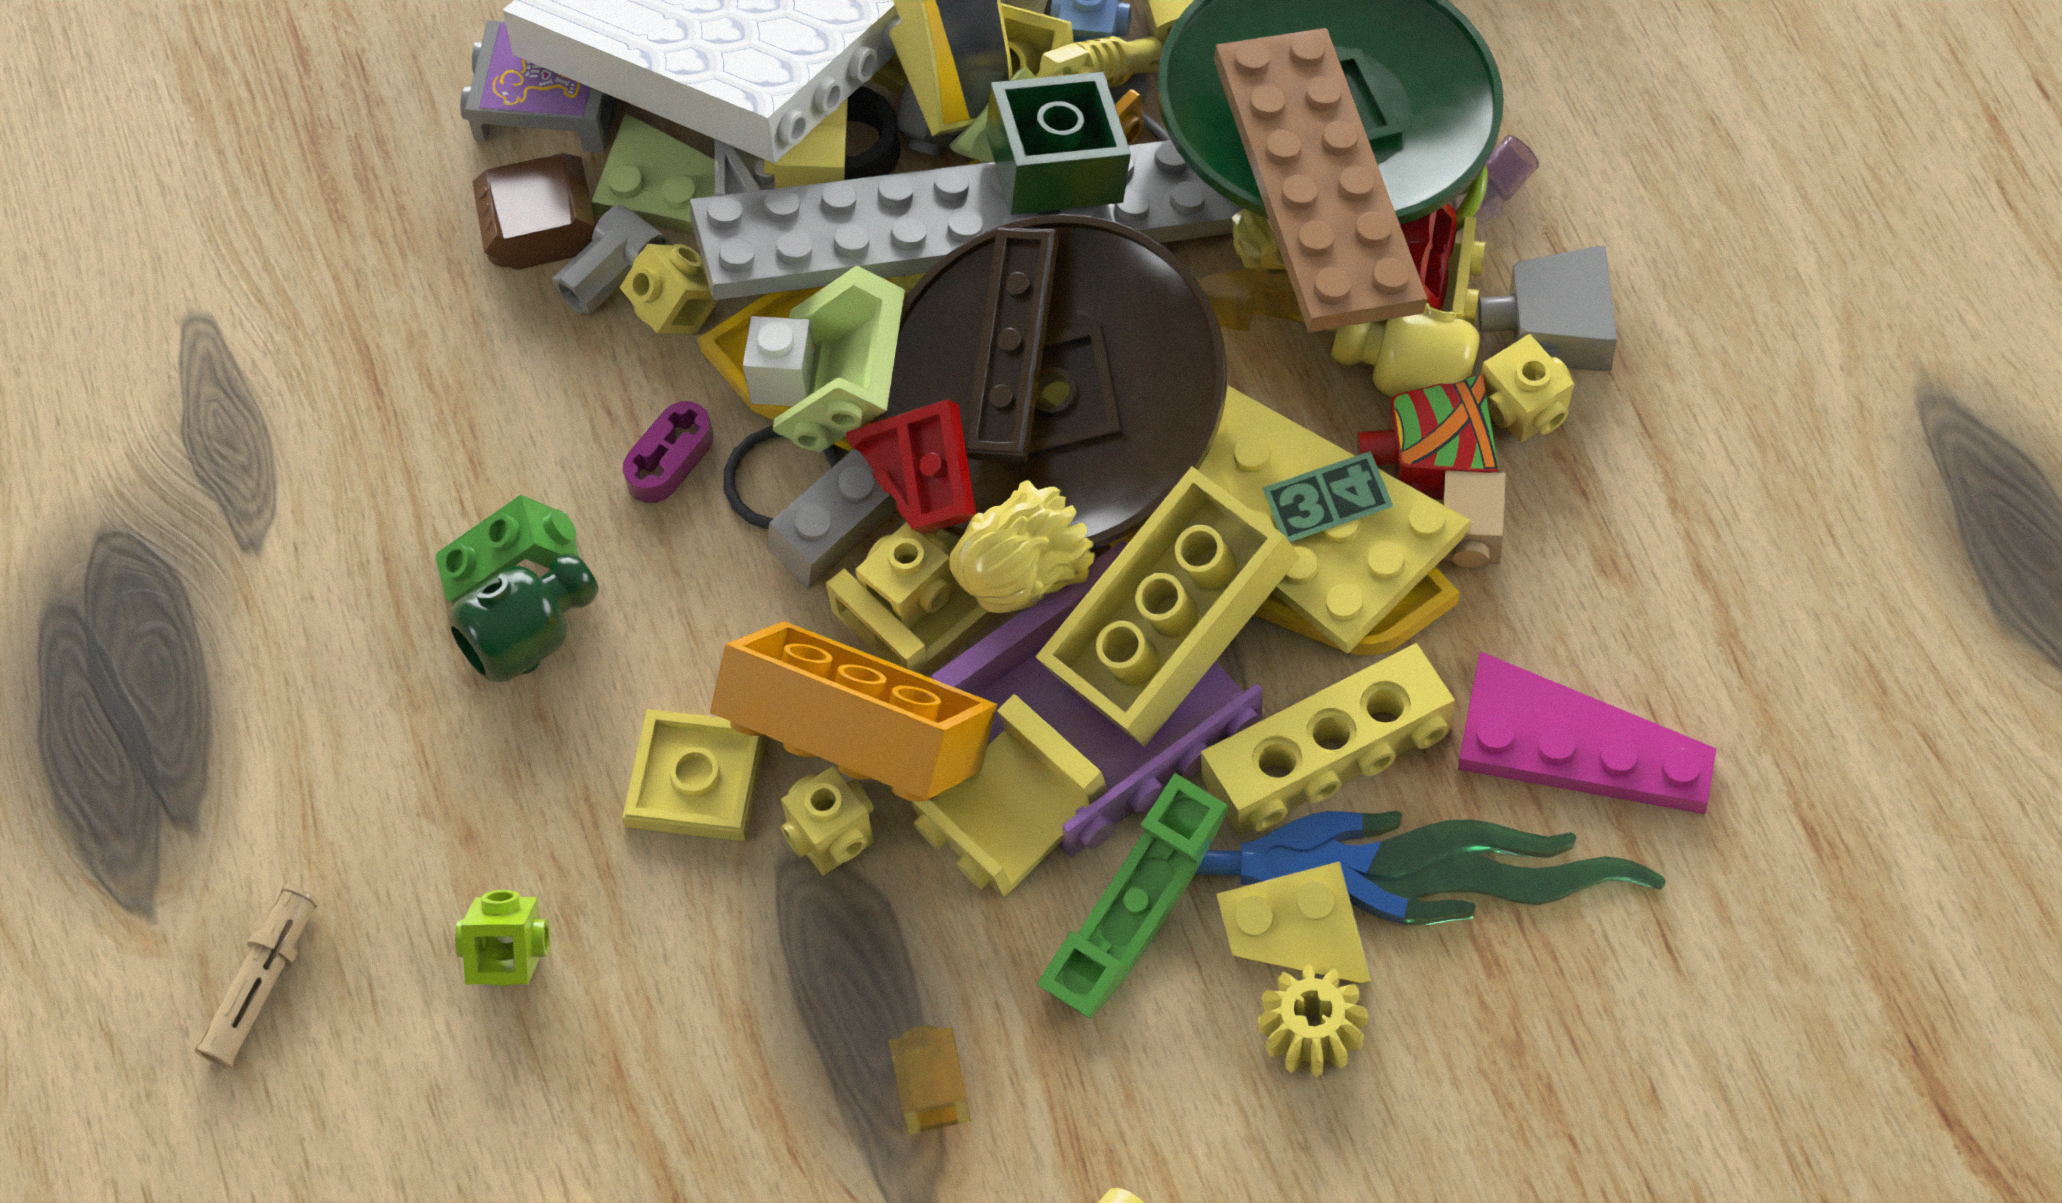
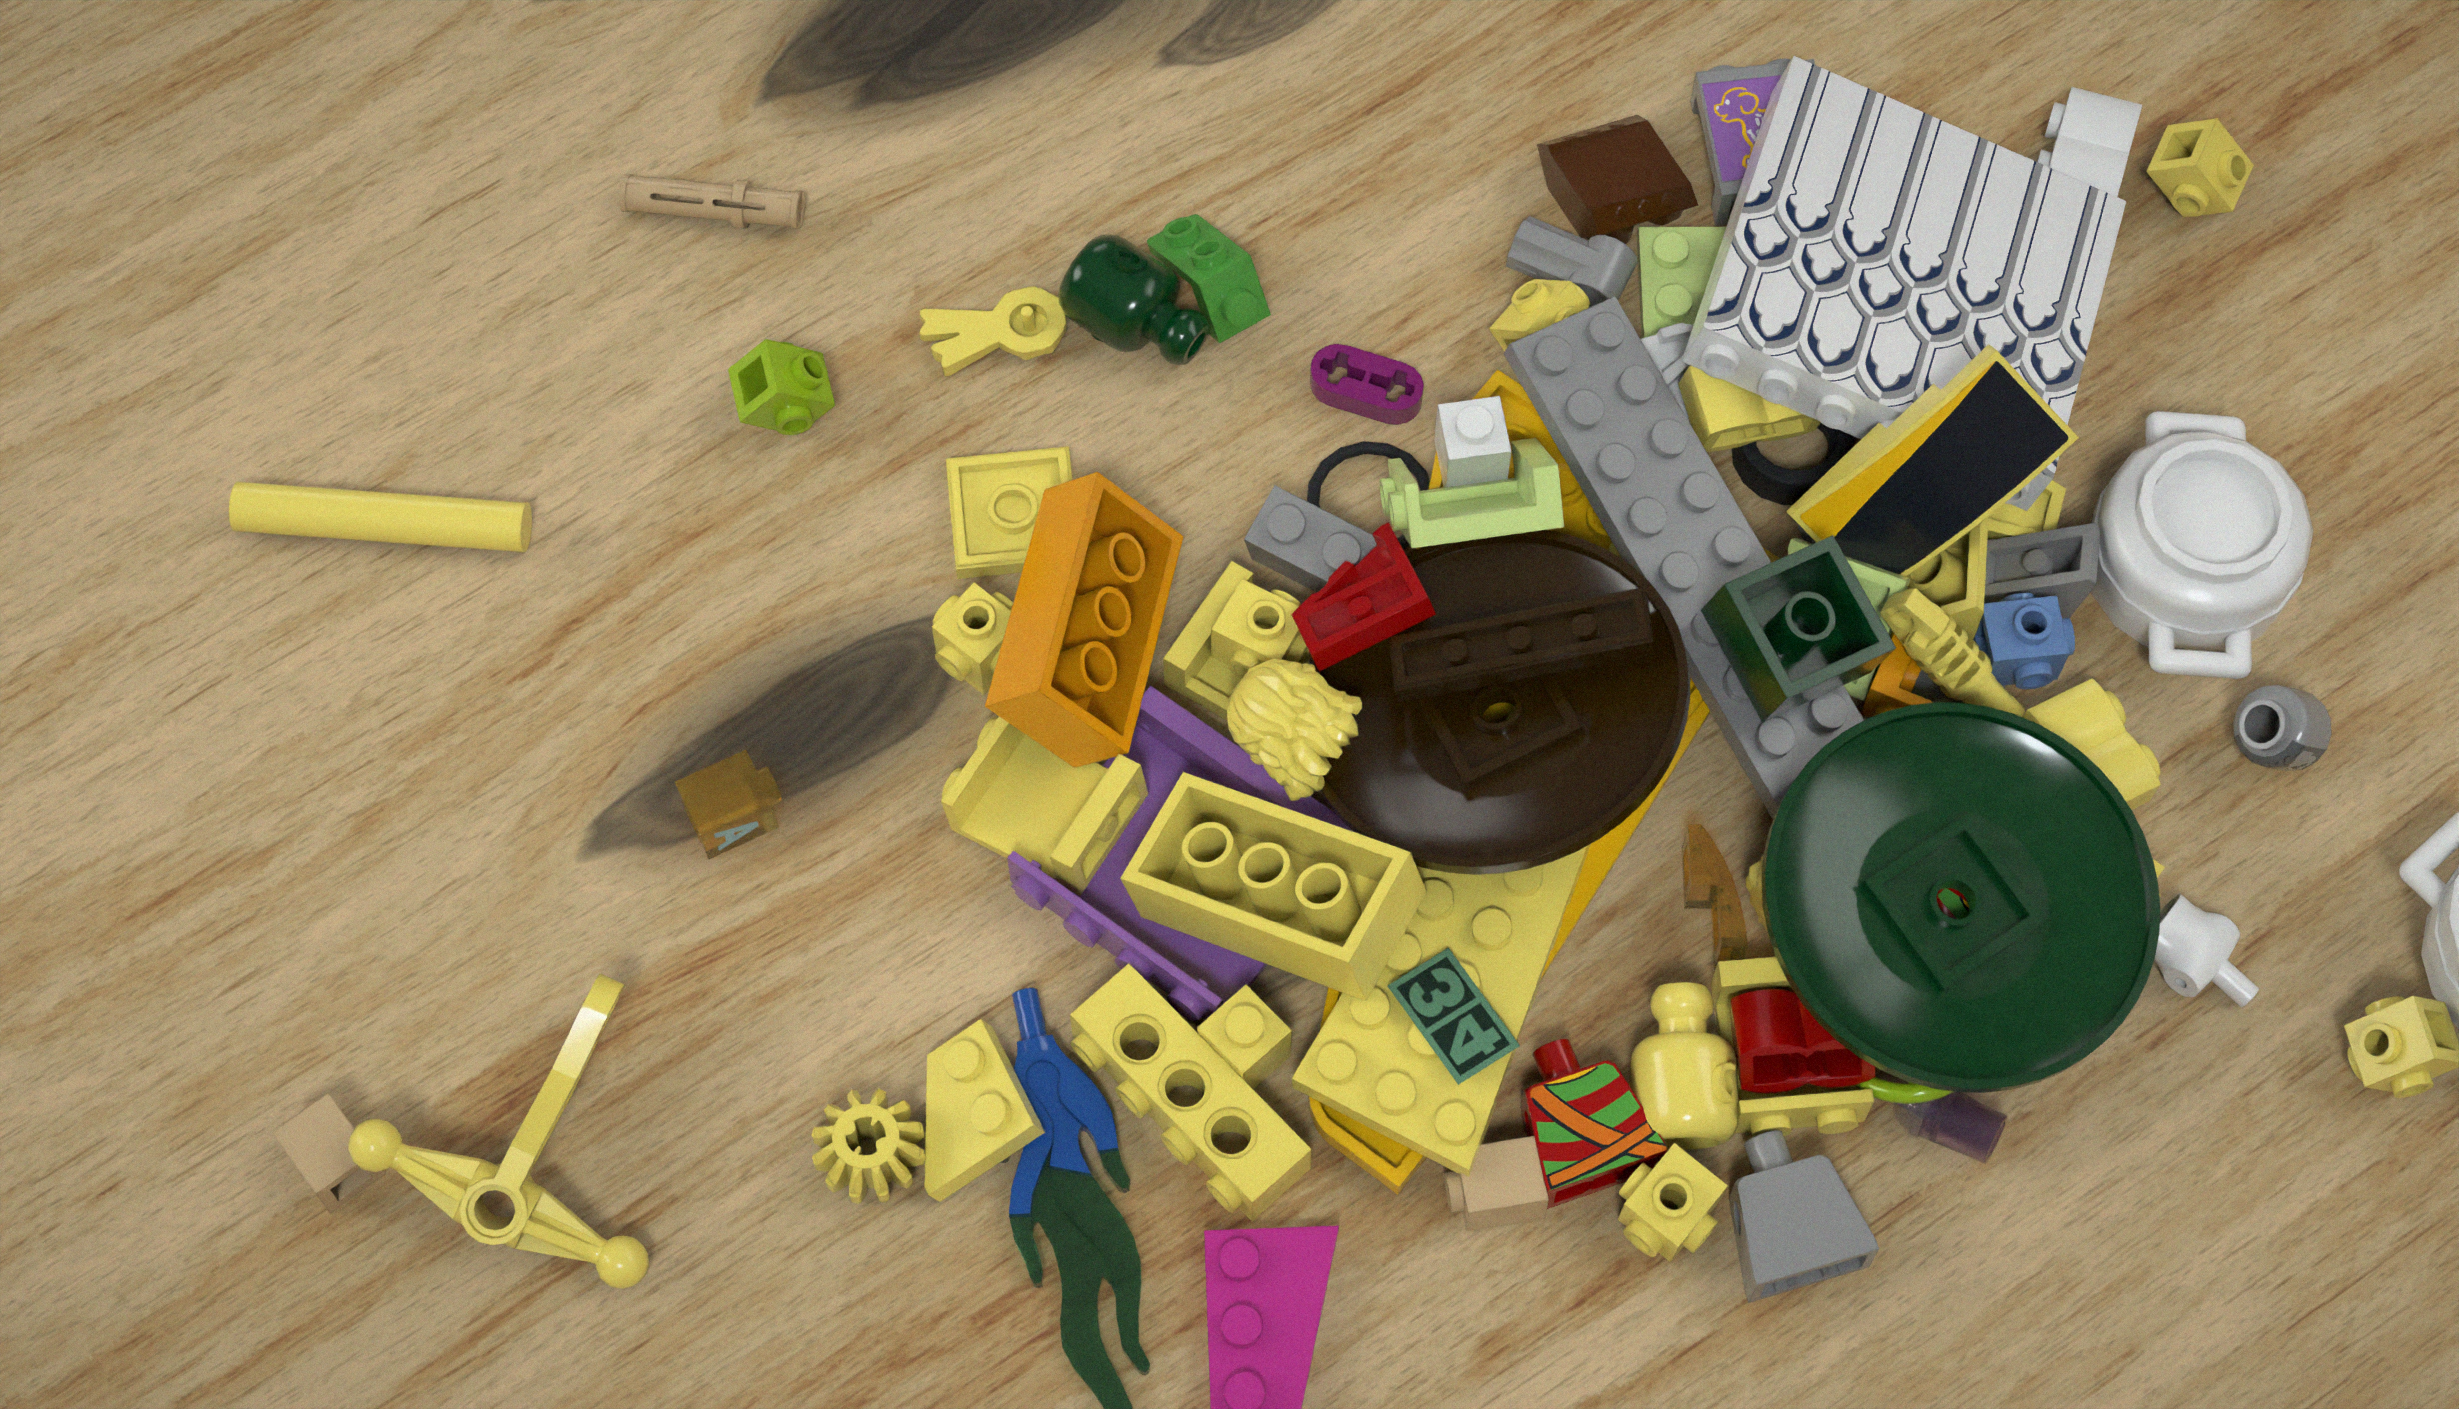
camera: 70 degrees right, 5 degrees up
bright green slope [1036,773,1229,1020] -> none
medium nougat plate [1214,28,1427,333] -> none
none -> light yellow piece [919,286,1067,377]
none -> light yellow brick [1197,985,1292,1089]

